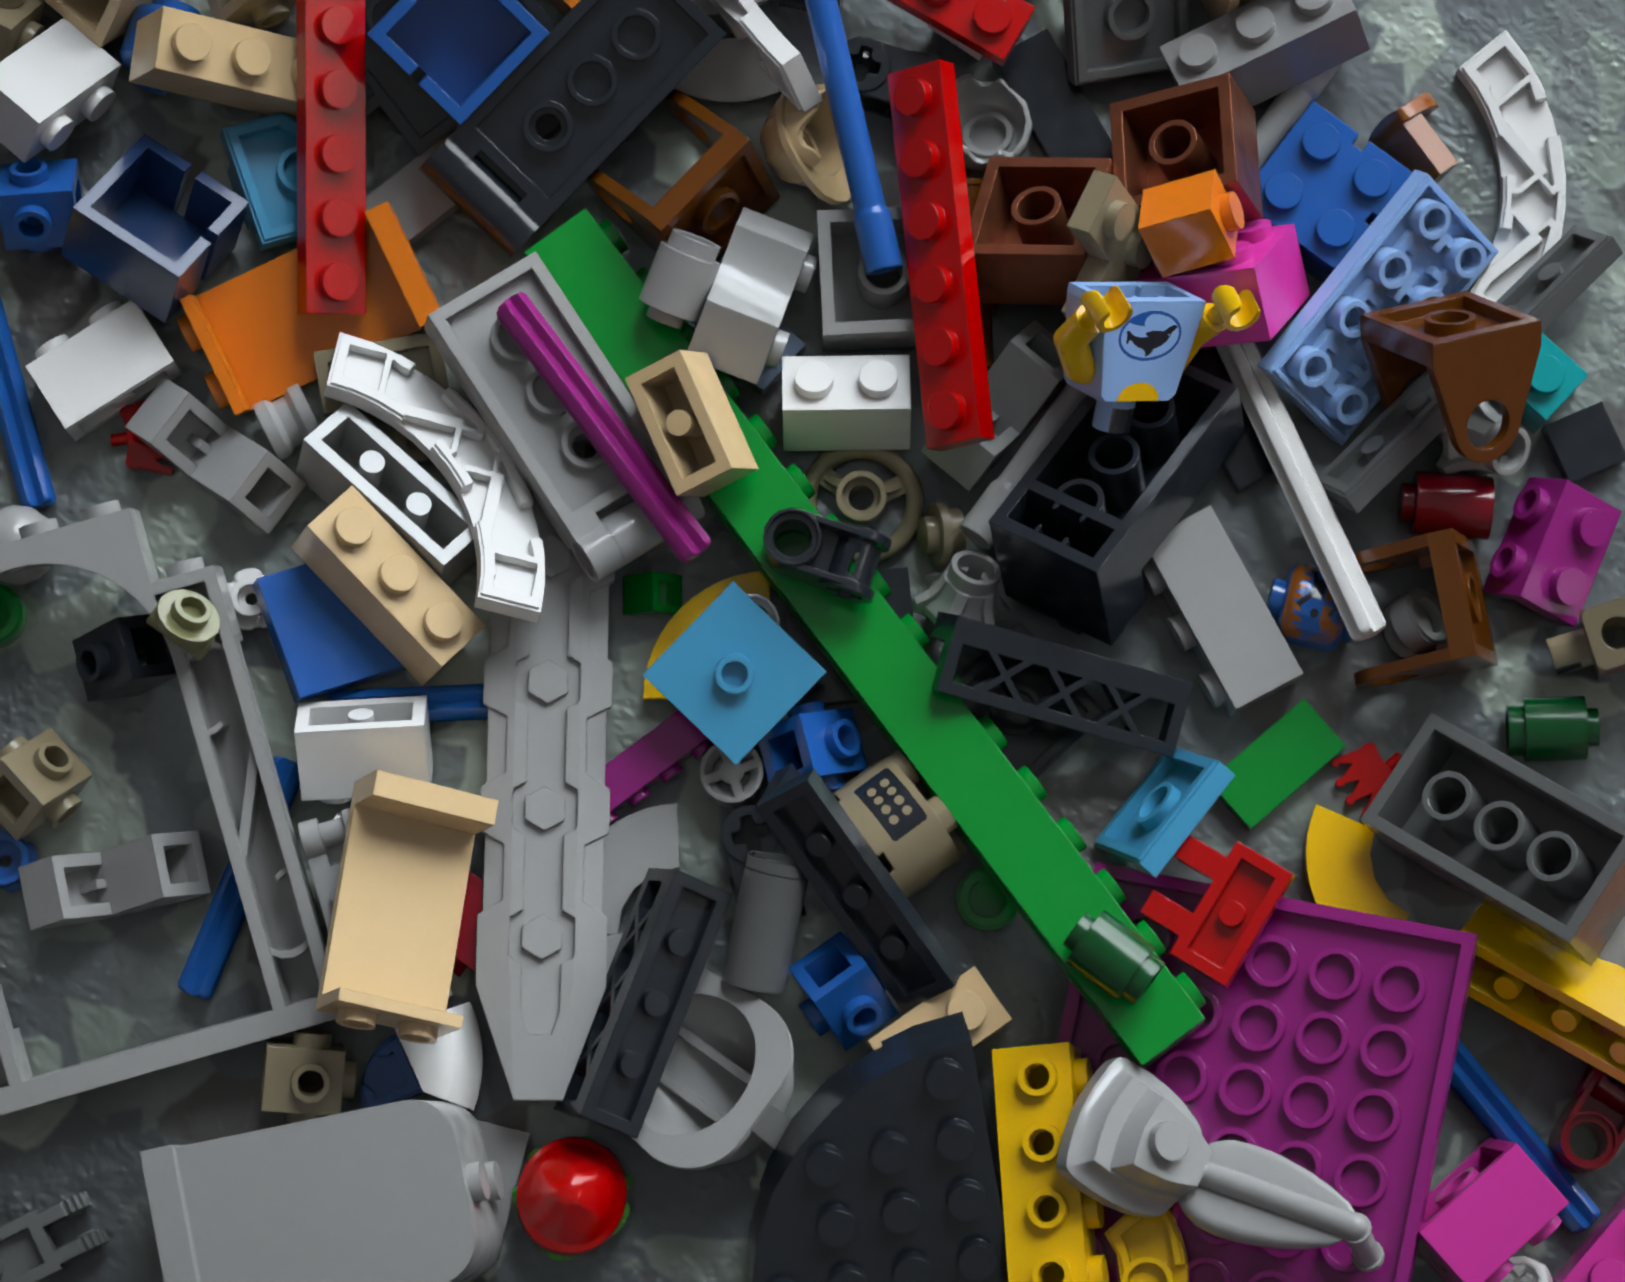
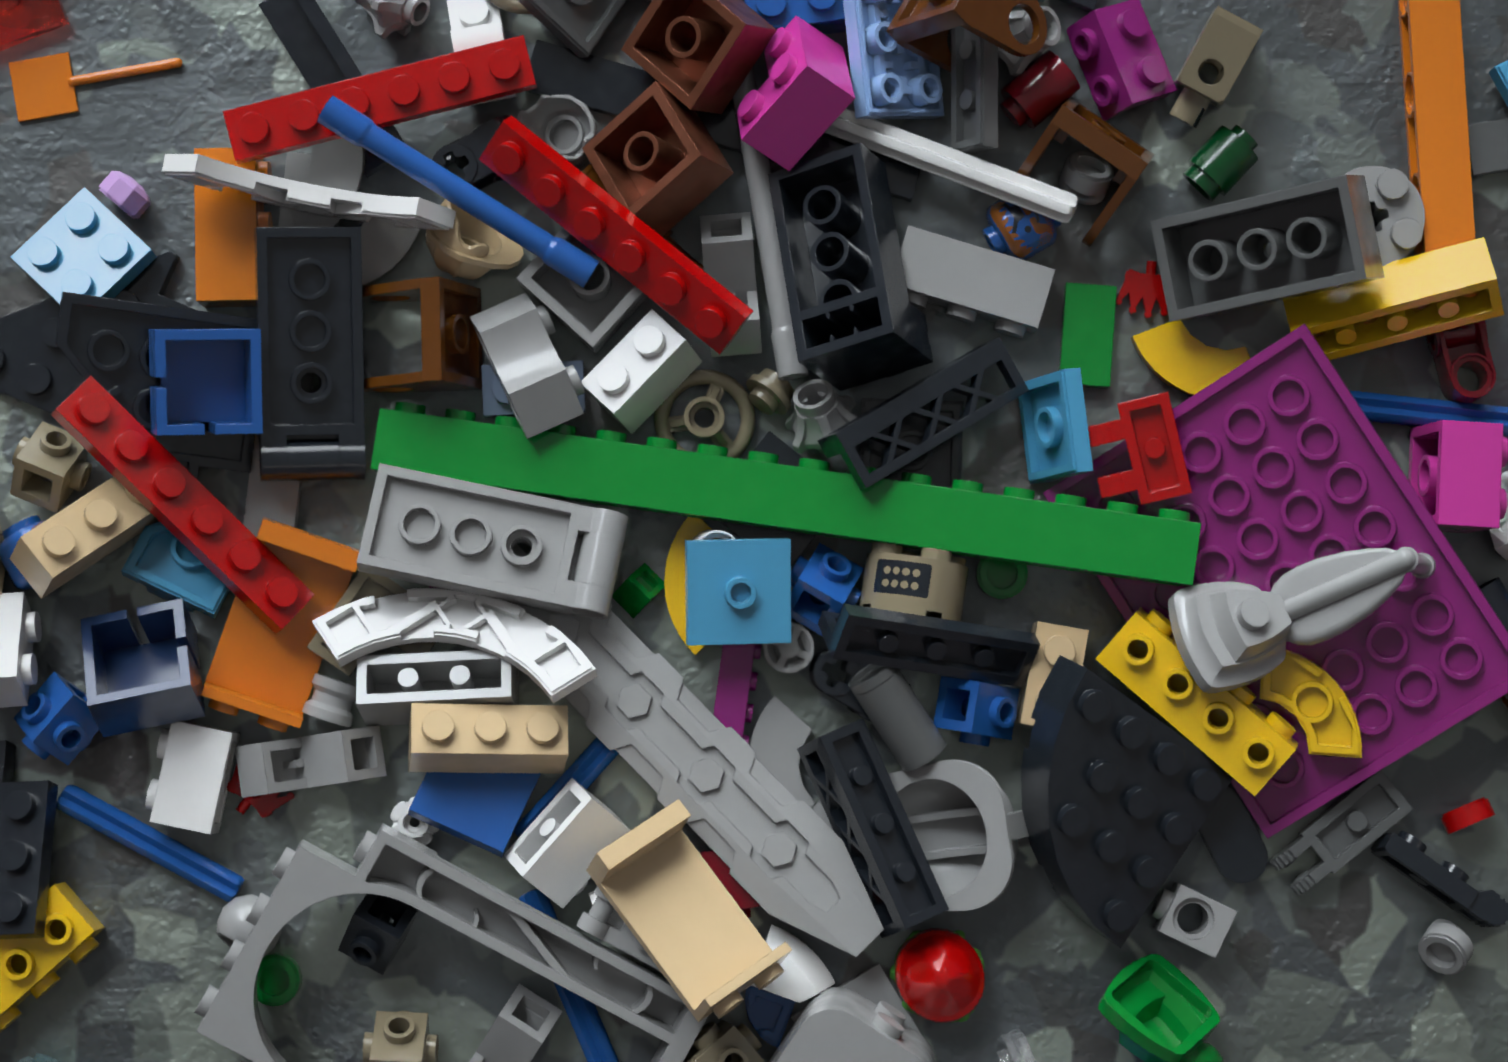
camera: 45 degrees left, 5 degrees up
olive plate [146,589,220,661] -> none
magenta axle [496,292,711,563] -> none
tan brick [625,350,759,497] -> none
light grey brick [639,228,721,329] -> none
black piece [763,508,892,604] -> none
torso [1053,281,1261,434] -> none
dark tan plate [1061,169,1152,317] -> none
dark green brick [1063,910,1165,1005] -> none
orange brick [1138,169,1244,278] -> none

